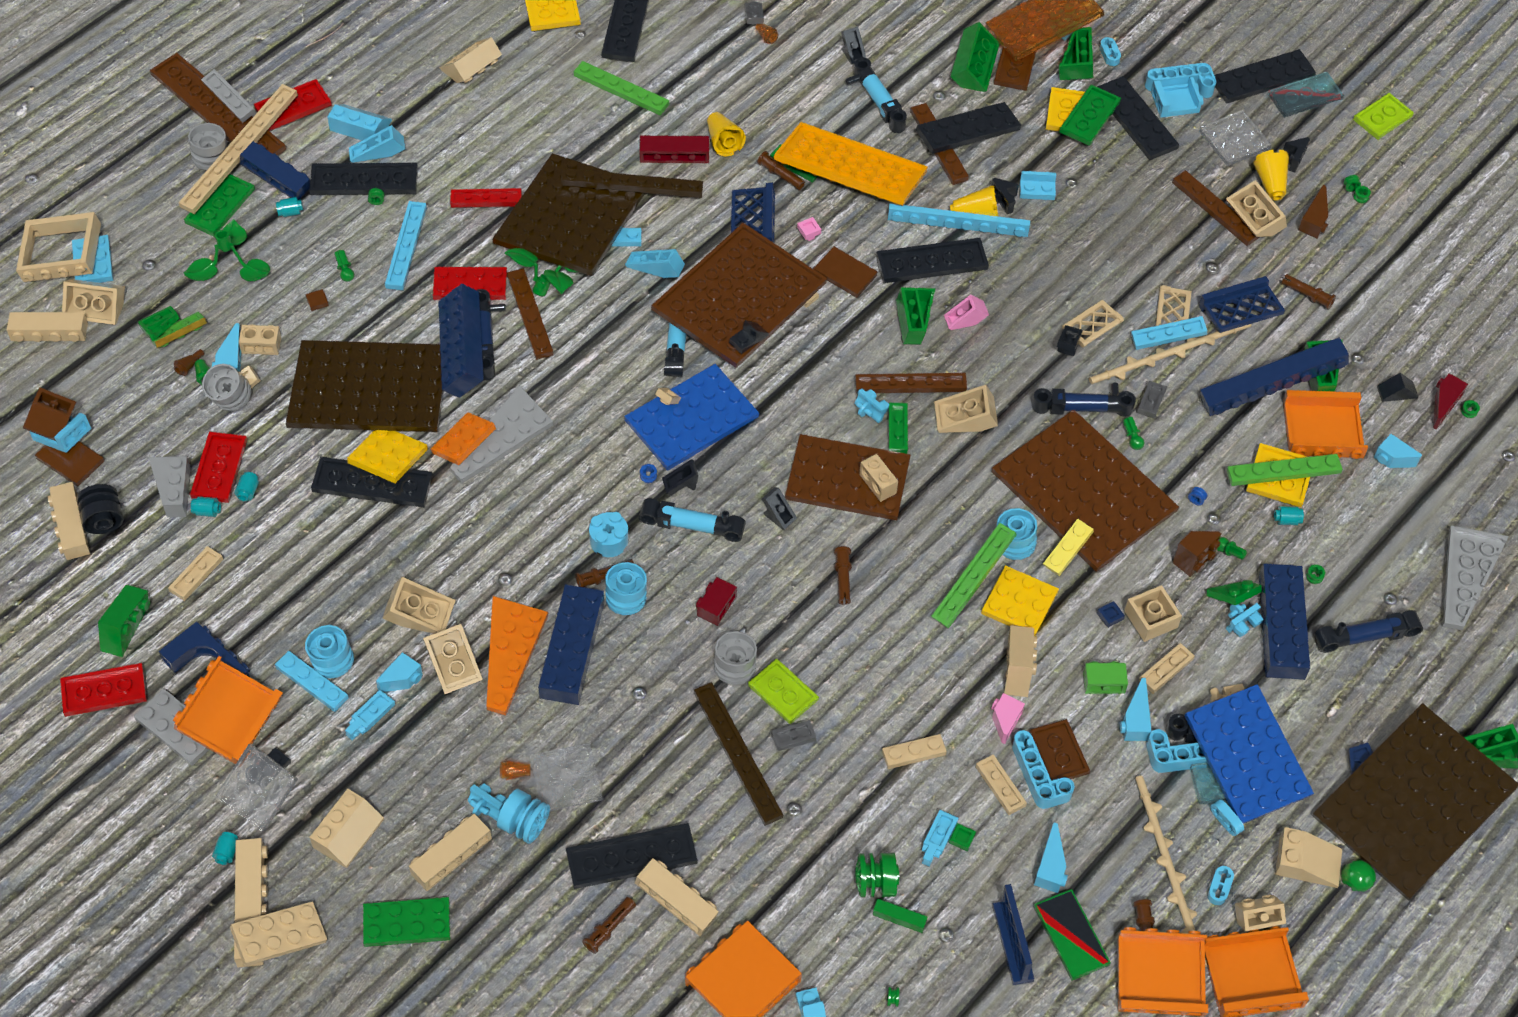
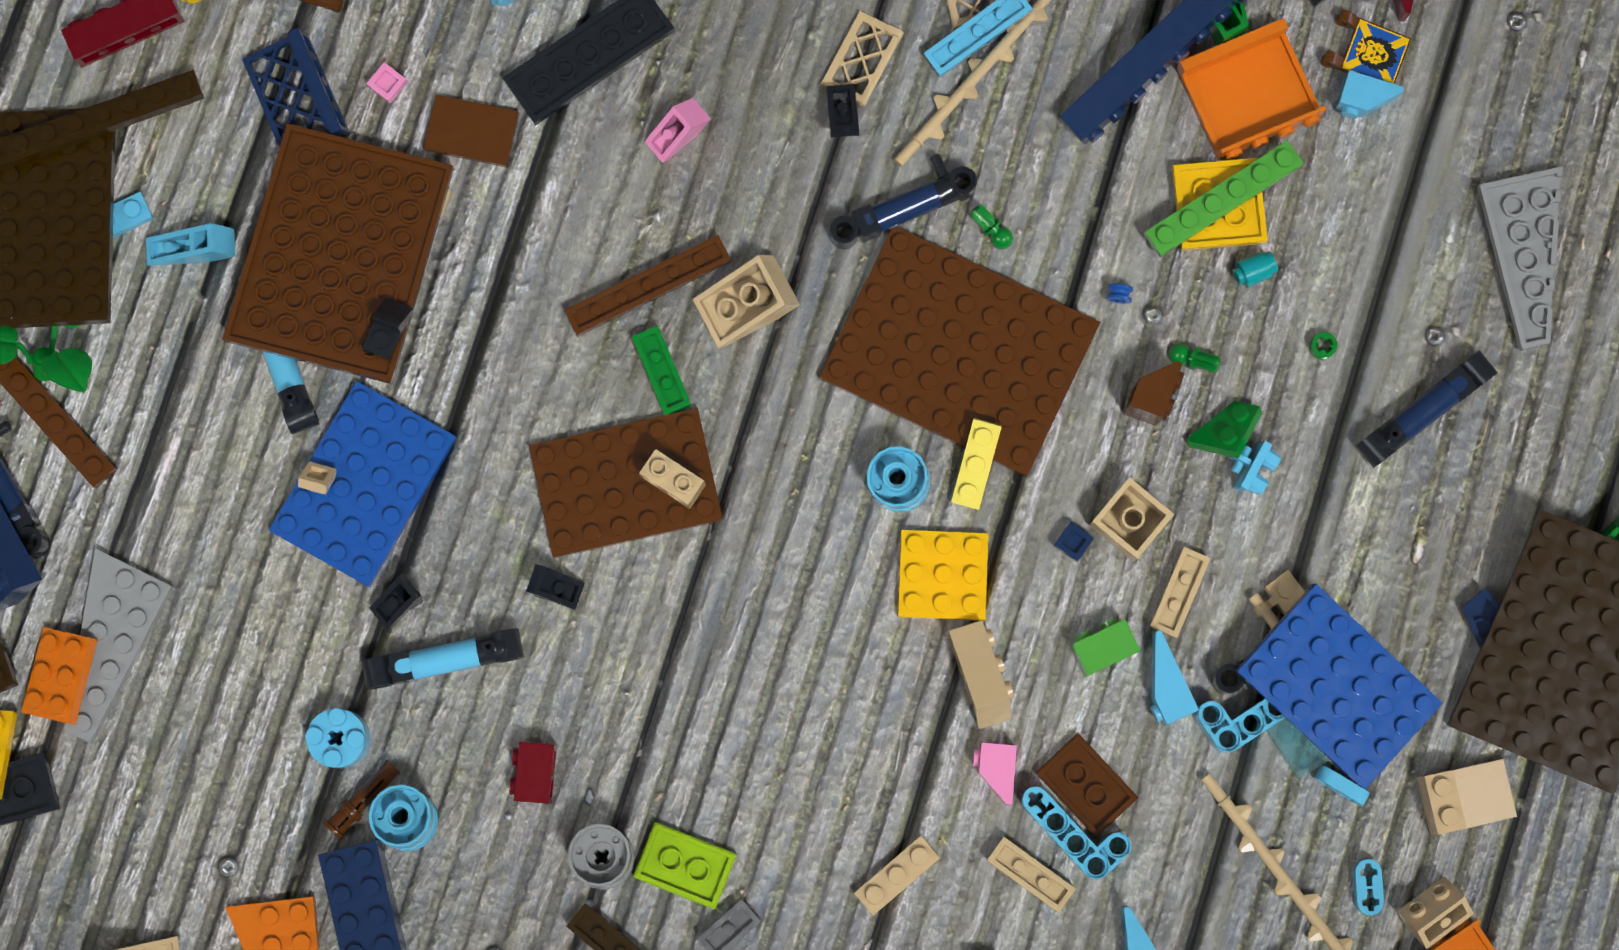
camera: 20 degrees left, 25 degrees up
blue bush [640,464,657,483] -> none
reddish brown pin [834,546,852,605] -> none
medium azure hips [854,389,889,423] -> none
green wedge [896,287,936,345] -> none
bright green plate [931,523,1017,629] -> none
flat silver plate [1137,381,1167,419] -> none
dark blue brick [1259,563,1310,680] -> none
green hair [1341,860,1376,892] -> none
none -> flag [1320,10,1411,84]

